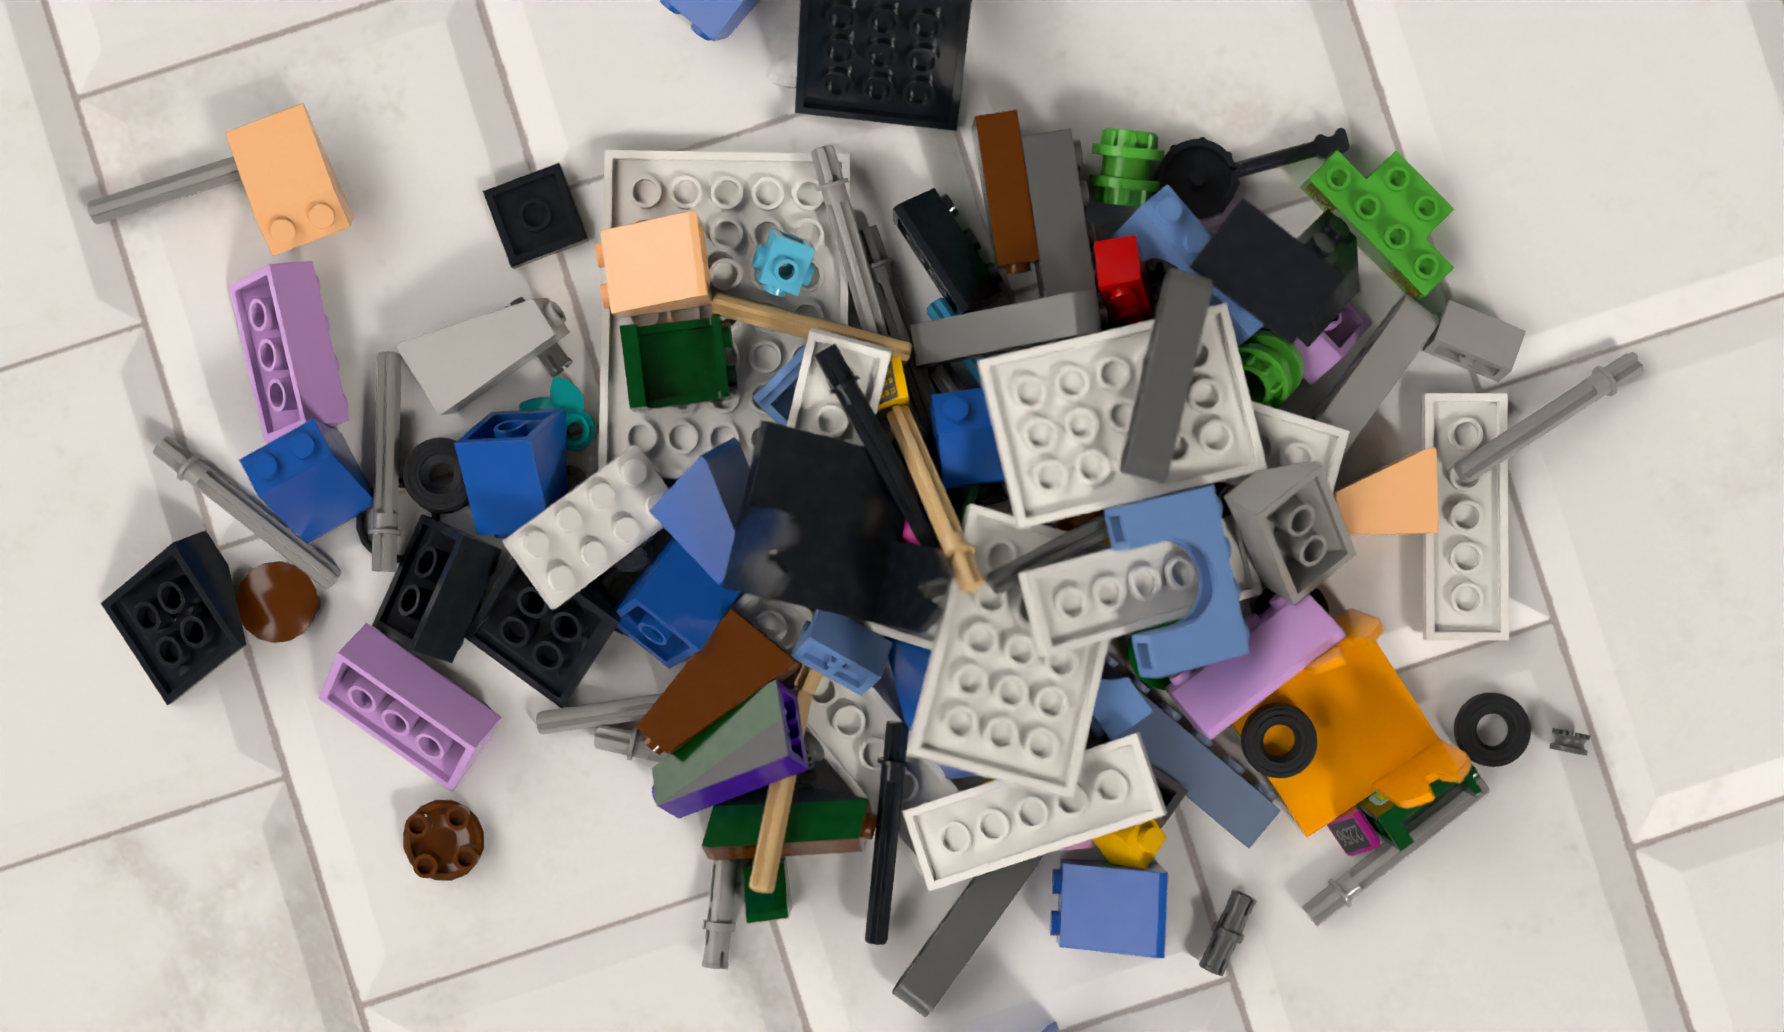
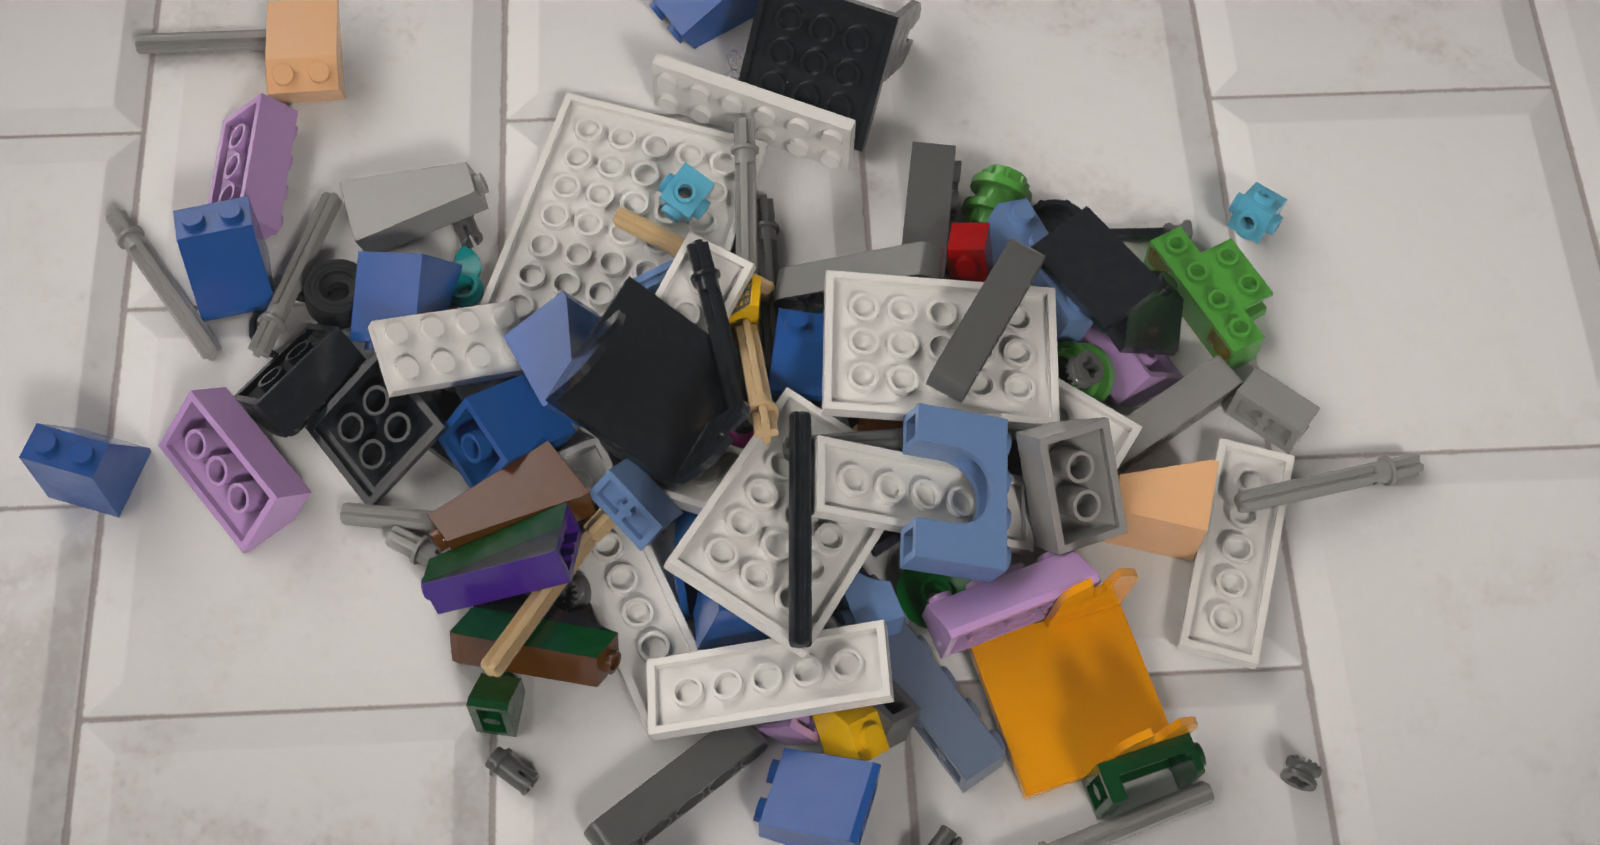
camera: 10 degrees right, 25 degrees down
black slope [101,530,247,706] -> none
reddish brown dish [236,561,321,643] -> none
reddish brown dish [403,800,484,881] -> none
black tile [483,163,589,269] -> none
light nougat slope [595,211,713,318] -> none
dark green panel [620,314,738,412] -> none
light grey pin [702,859,738,969] -> none
black axle [865,720,911,945] -> none
black slope [893,188,1004,315] -> none
reddish brown slope [971,110,1039,275] -> none
black tyre [1241,703,1317,778] -> none
slope [1327,807,1381,856] -> none
black tyre [1454,692,1531,767] -> none
none -> blue slope [19,423,152,518]
none -> dark grey pin [485,746,540,796]
none -> white plate [651,53,856,172]
none -> black axle [789,411,812,648]
none -> dark grey bush [1065,351,1104,390]
none -> medium azure brick [1227,182,1288,244]

